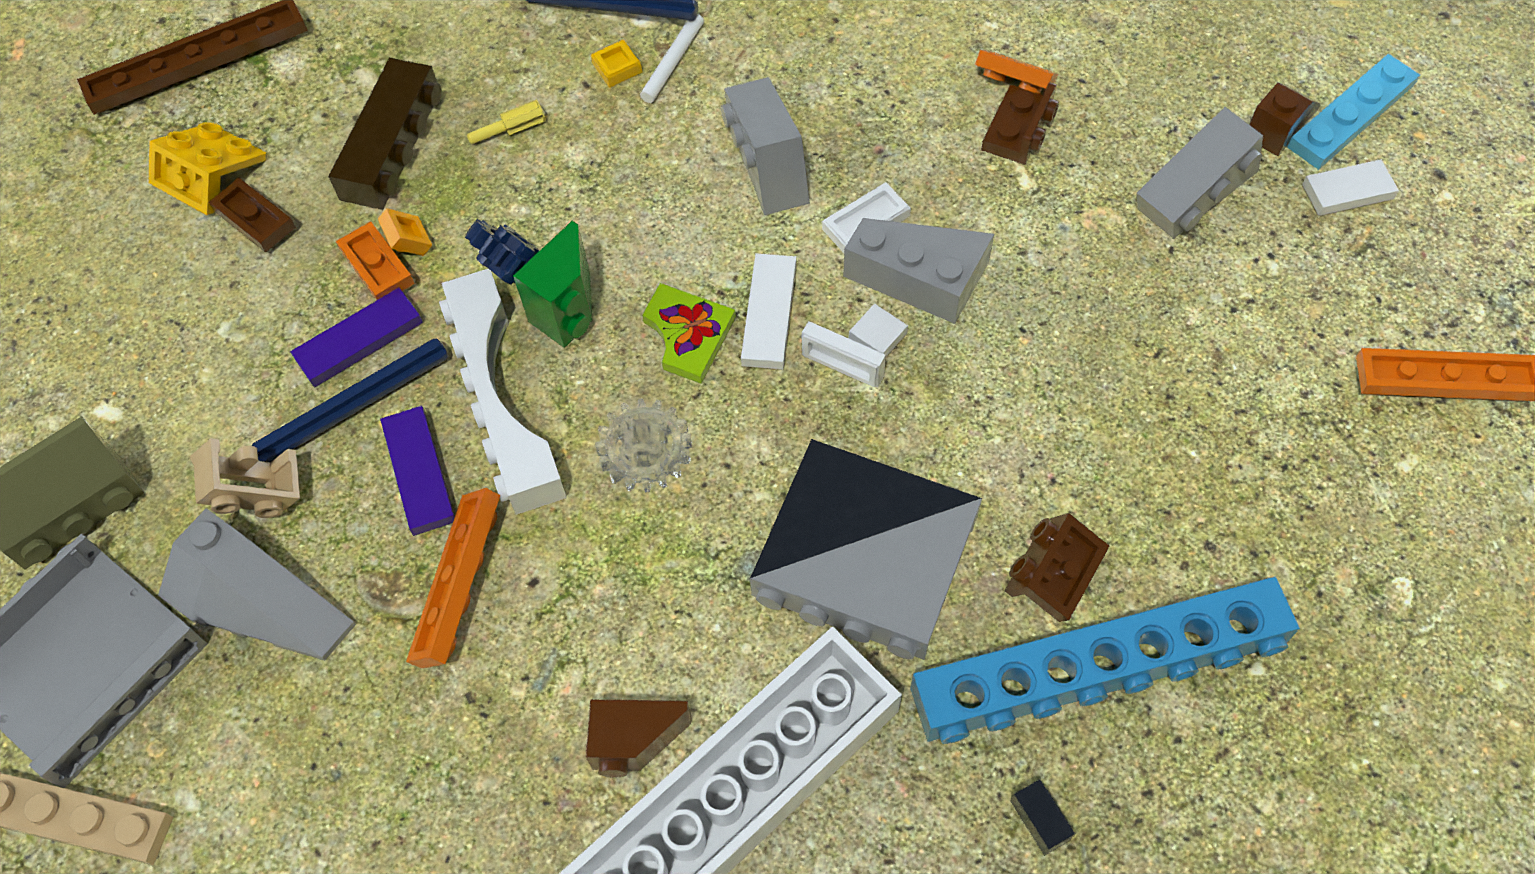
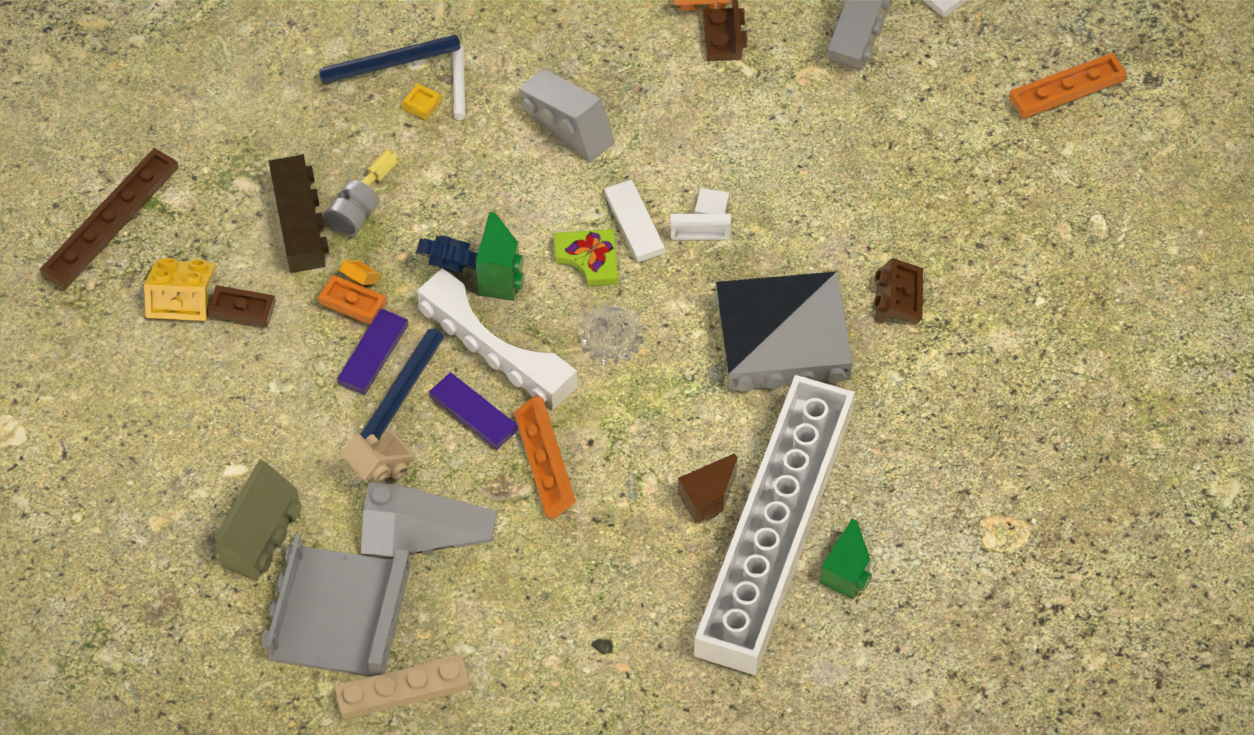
camera: 30 degrees left, 5 degrees down
white tile [822,182,911,253] -> none
light grey wedge [843,218,994,324] -> none
dark azure brick [910,576,1300,744] -> none
black piece [1010,779,1075,856] -> none
none -> light grey wheel [324,179,379,237]

